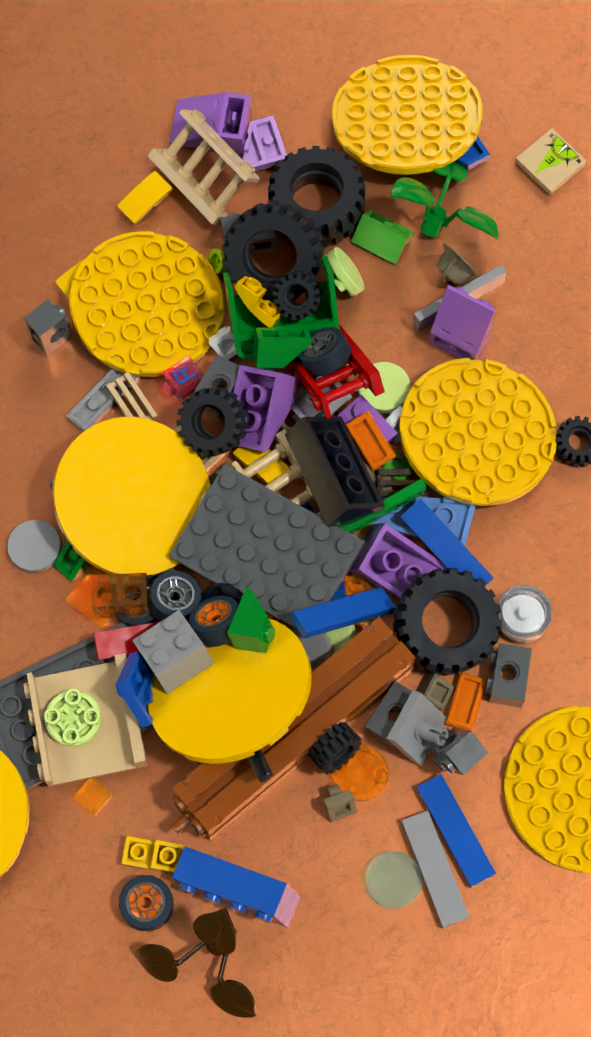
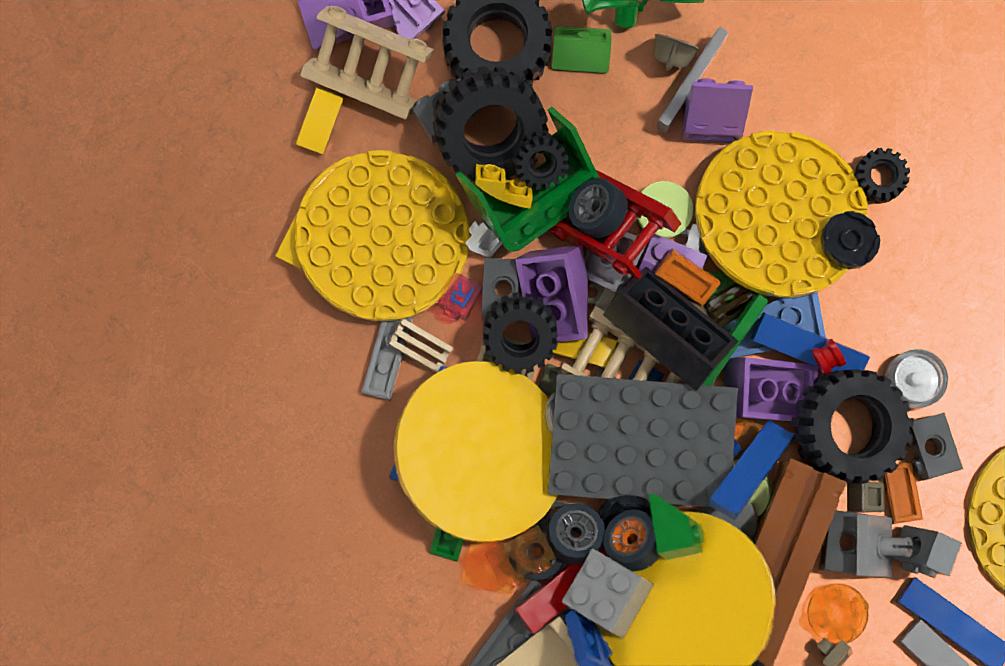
camera: 30 degrees left, 10 degrees up
light grey tile [7,520,62,573] -> none
dark grey brick [24,299,71,357] -> none
lime tile [208,248,228,274] -> none
green slope [254,328,312,370] -> none
black tyre [309,722,362,774] -> none
yellowish green tile [324,247,365,296] -> none
none -> red wheel [810,339,846,376]
none -> black tile [820,211,881,270]

